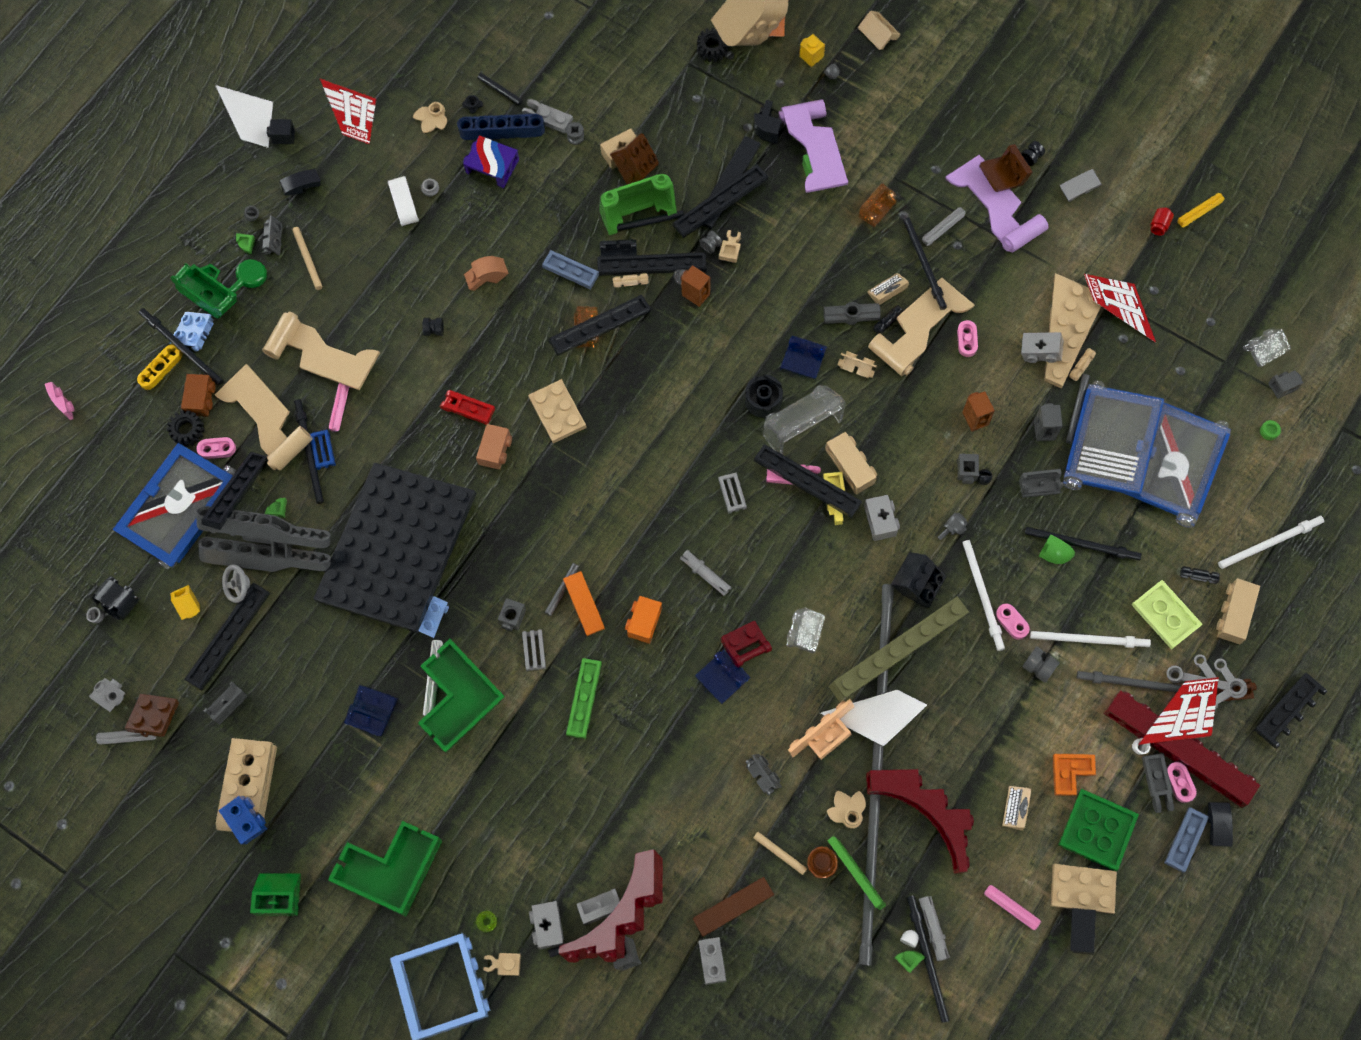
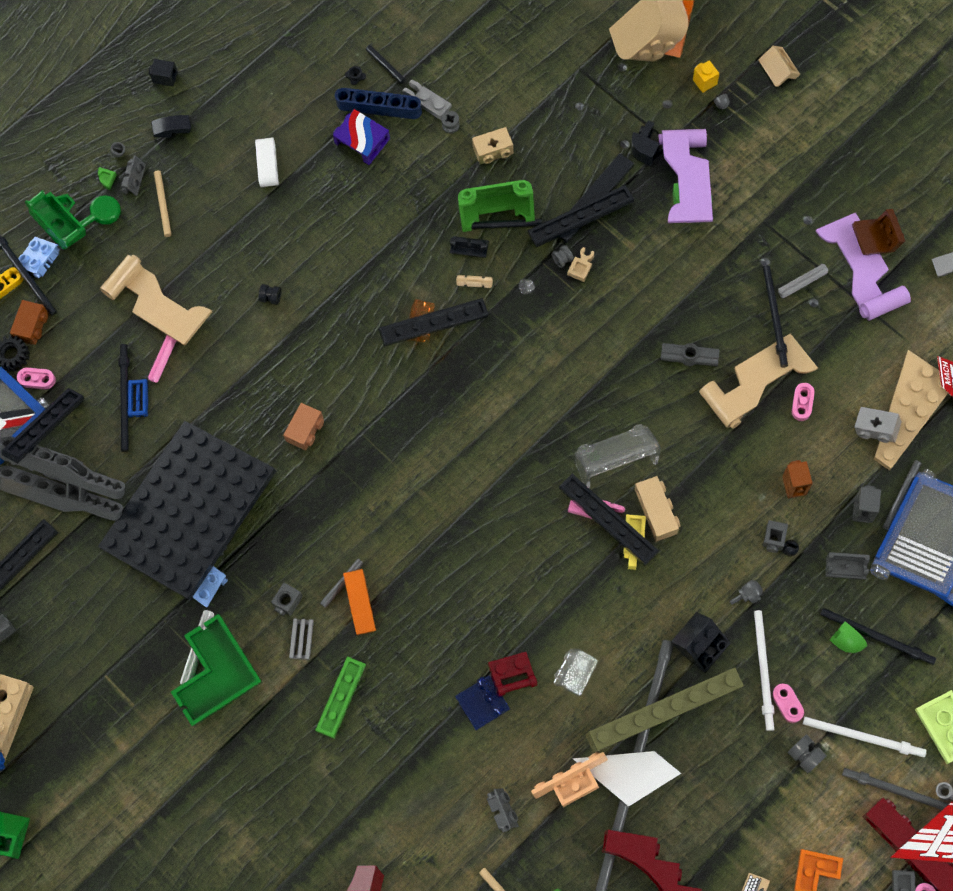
camera: 15 degrees right, 0 degrees up
white sticker [215,85,273,147] -> none
tan door [215,364,313,471] -> none
light grey piece [222,564,250,603] -> none
bright green tile [264,498,287,518] -> none
sticker [320,79,376,144] -> none
green piece [328,821,442,917] -> none
clear blue slope [344,685,398,736] -> none
tan plate [413,102,447,133] -> none
light grey plate [421,178,439,196] -> none
red plate [440,390,495,425] -> none
nougat brick [464,256,509,291] -> none
tan plate [528,379,587,444] -> none
sand blue plate [542,250,599,290] -> none
black tile [597,252,707,276] -> none
reddish brown bracket [610,133,659,185] -> none
orange brick [625,596,662,644] -> none
light grey pin [680,550,732,596] -> none
dark orange brick [681,265,710,307] -> none
black tyre [697,28,728,62] -> none
light grey tile [718,472,747,514] -> none
black brick [745,375,783,419] -> none
clear blue hinge [780,335,827,379] -> none
tan plate [827,791,866,829] -> none
tan hinge [837,351,877,378] -> none
clear orange hinge [859,183,897,227] -> none
light grey brick [864,495,900,541] -> none
slope [868,273,909,305] -> none
black axle [873,305,903,334] -> none
black wheel [1021,141,1045,166] -> none
tan axle [1069,348,1096,381] -> none
white hinge [1132,738,1150,755] -> none

